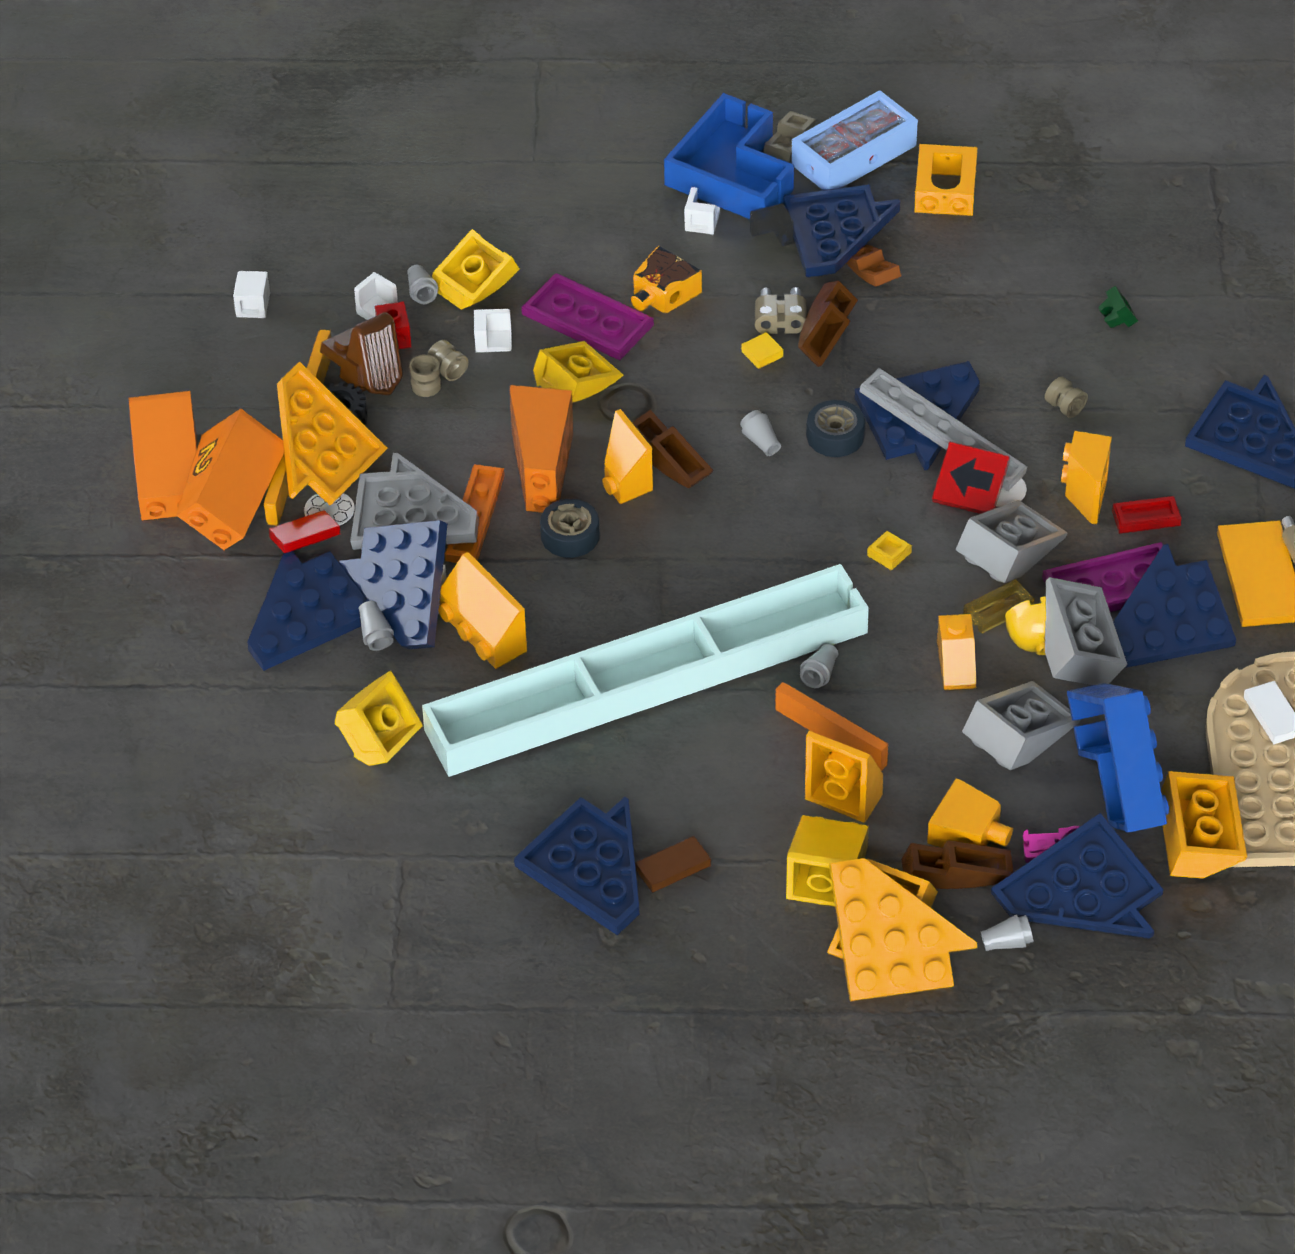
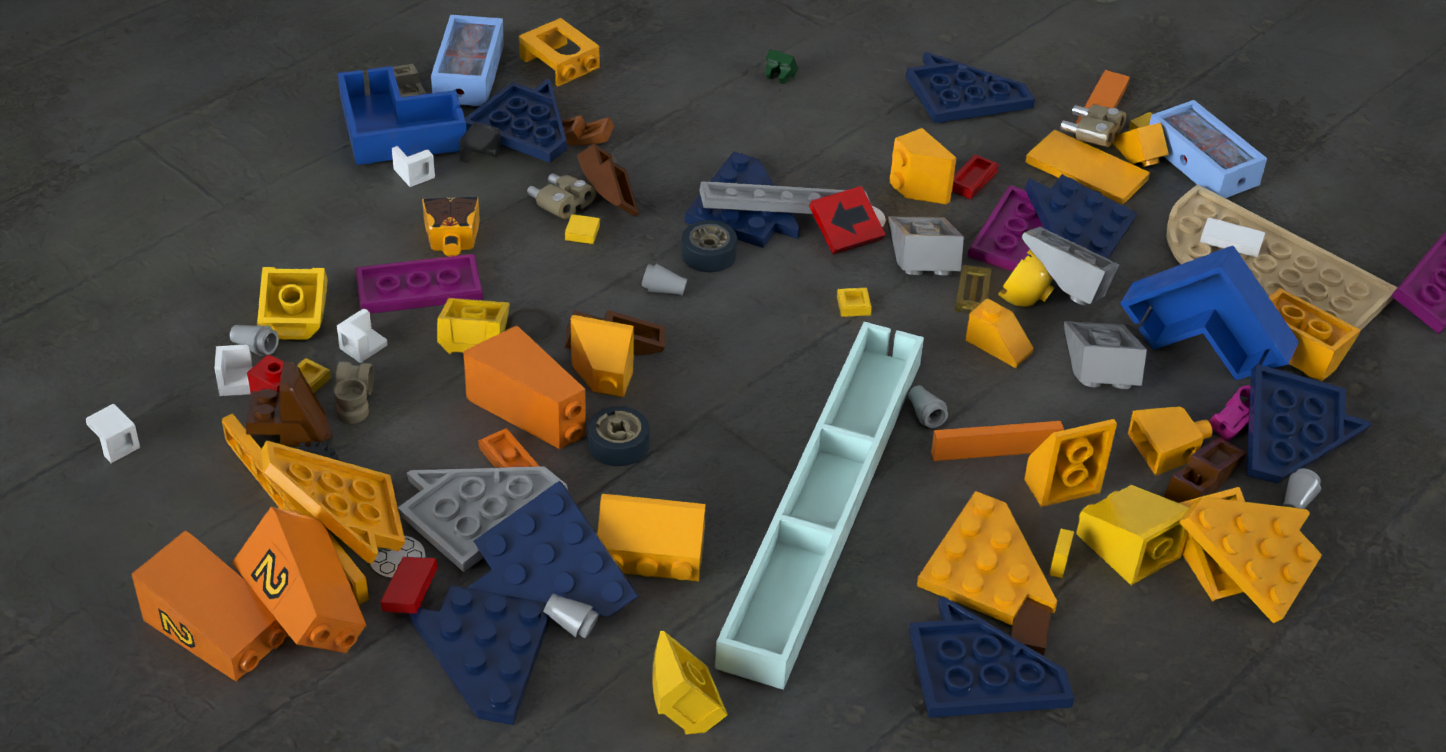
camera: 50 degrees left, 5 degrees down
dark tan wheel [1045,376,1088,418] -> none
none -> yellow tile [297,358,331,393]
none -> light orange wing [917,491,1057,625]
none -> yellow tile [1049,528,1074,579]

